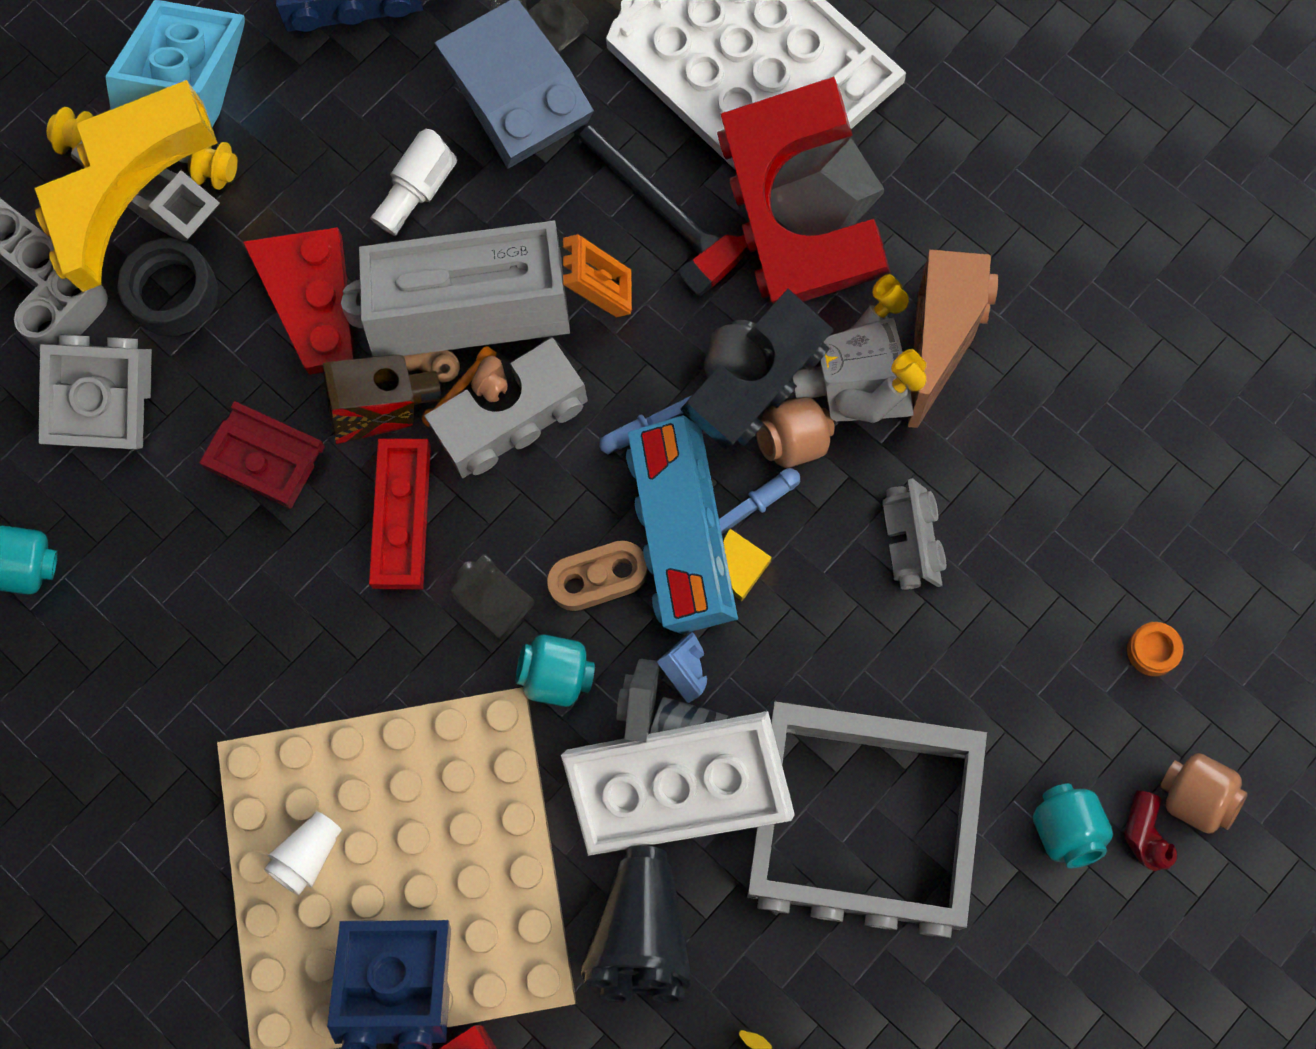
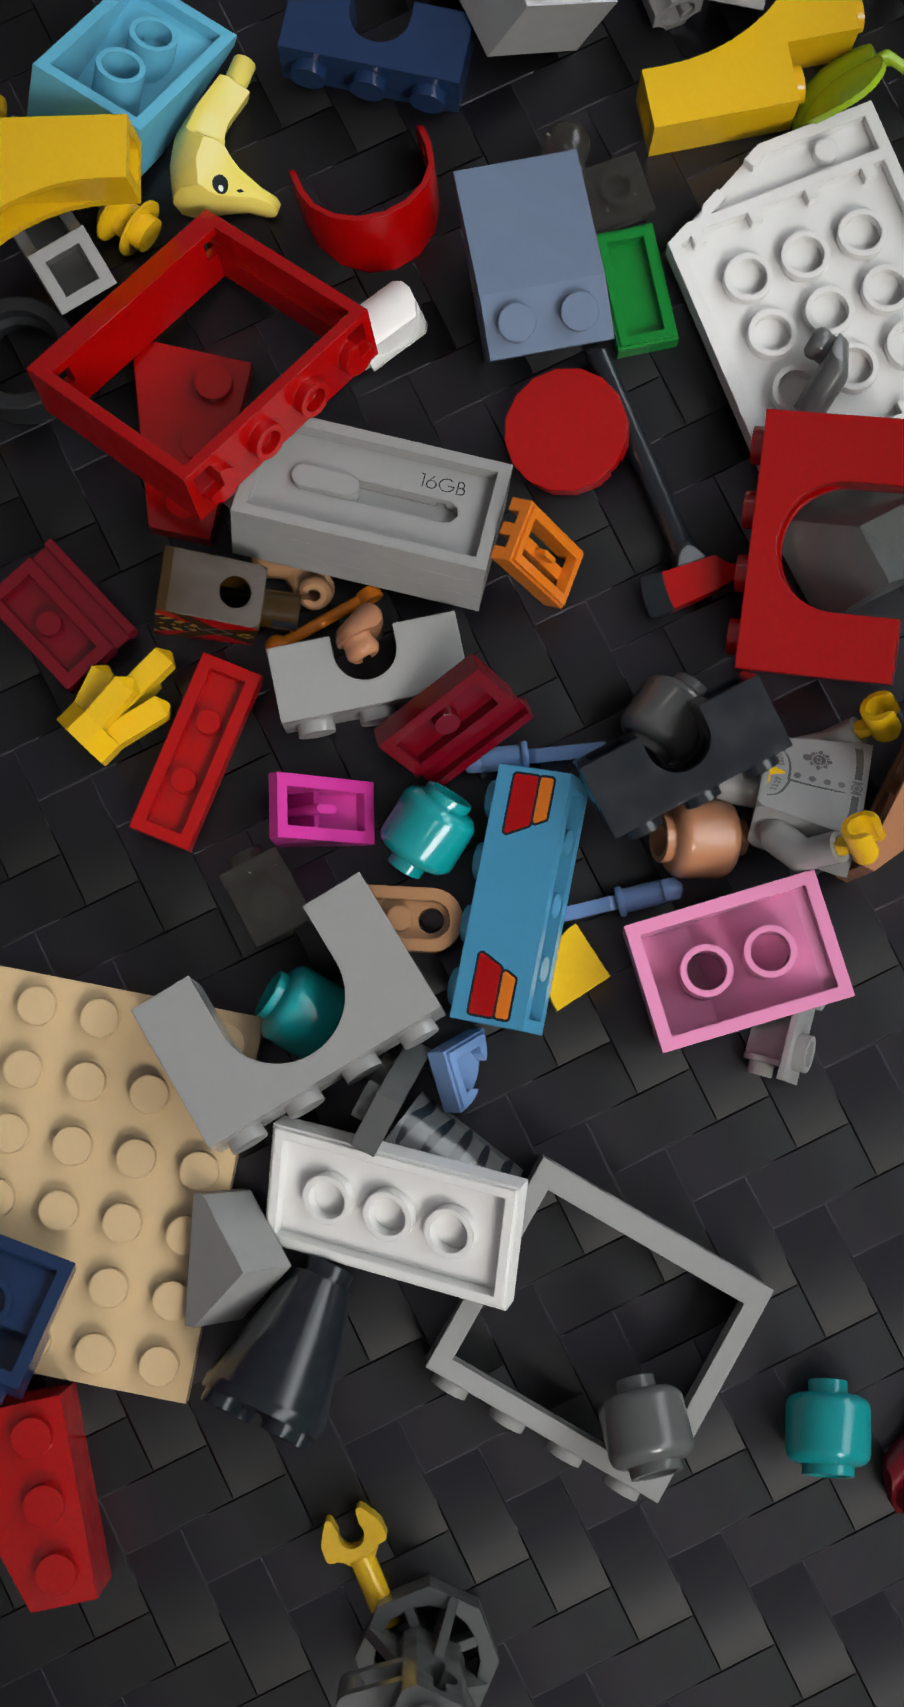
camera: 15 degrees right, 10 degrees up
none -> red window [26,209,378,521]
none -> yellow rock [56,647,176,767]
none -> light grey arch [131,872,446,1155]
none -> light yellow animal [170,54,281,218]
none -> light grey slope [185,1188,291,1328]
none -> dark pink slope [269,772,375,848]
none -> red piece [288,124,440,273]
none -> dark red plate [373,653,534,786]
none -> teal head [381,780,475,879]
none -> red tile [505,368,630,495]
none -> green tile [596,223,679,359]
none -> dark grey head [598,1373,694,1482]
none -> bright pink slope [622,870,855,1054]
none -> dark grey arm [793,327,849,413]

